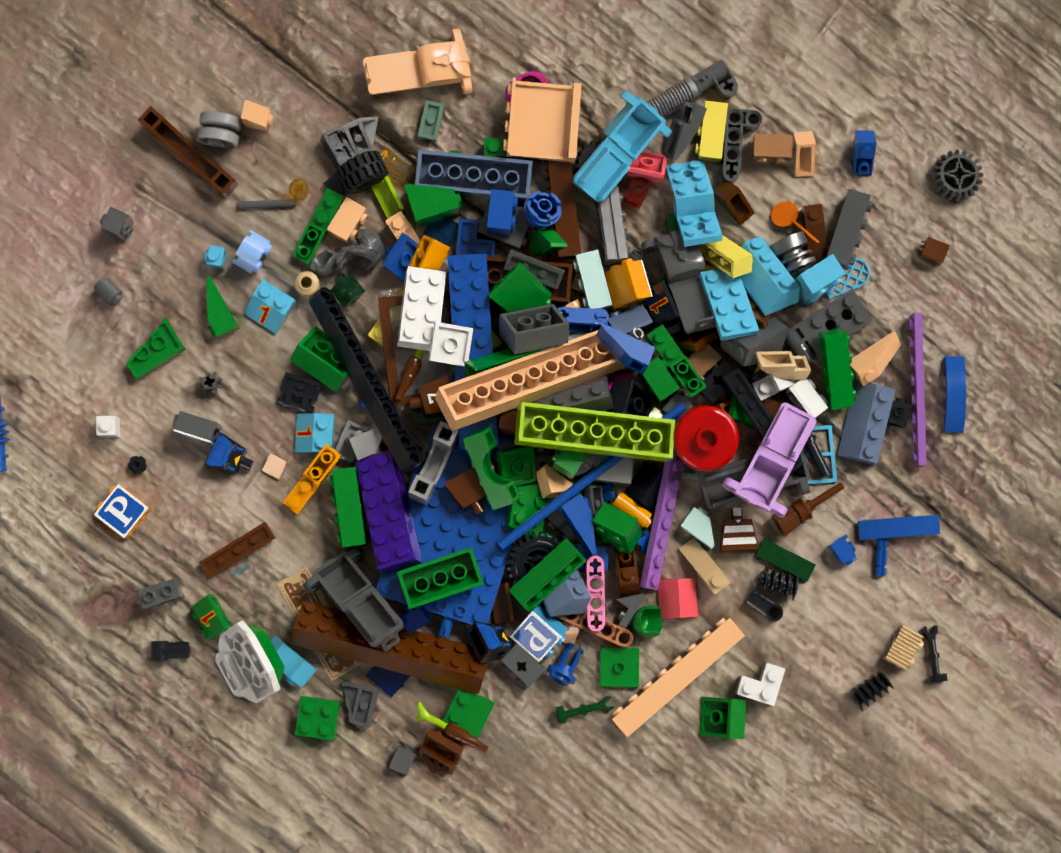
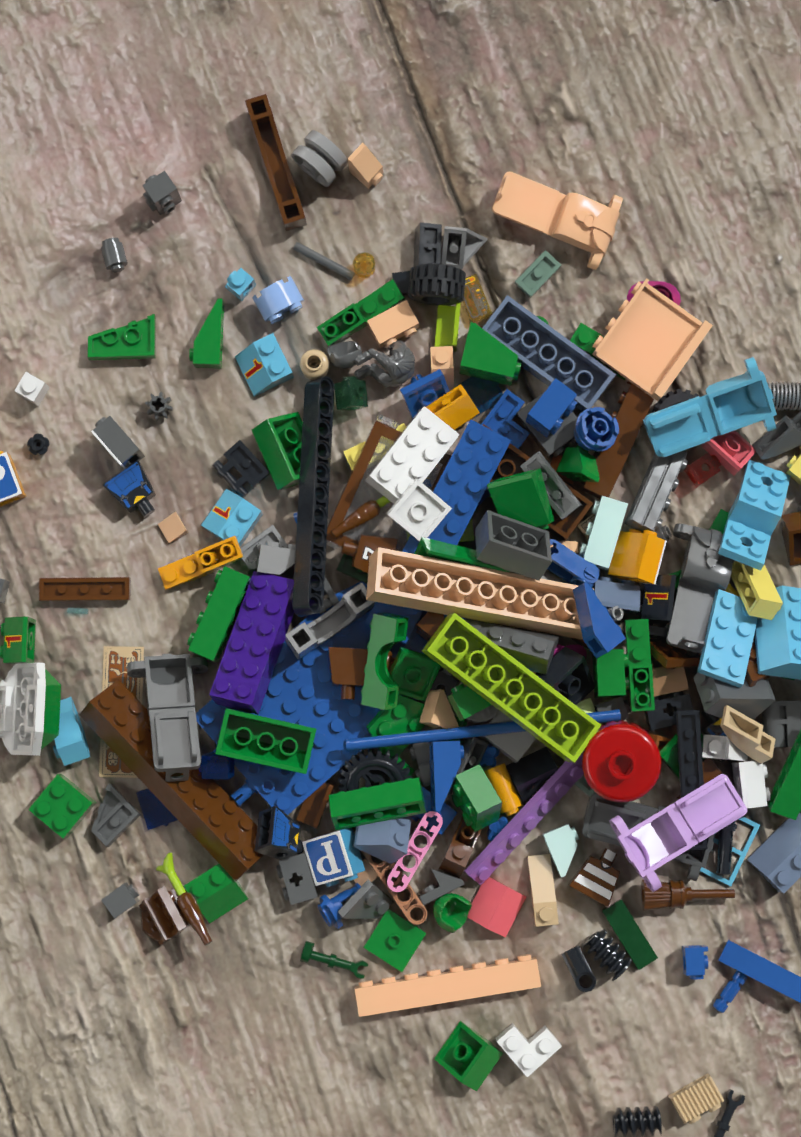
camera: 40 degrees right, 0 degrees up
none -> dark grey wing [338,879,394,919]

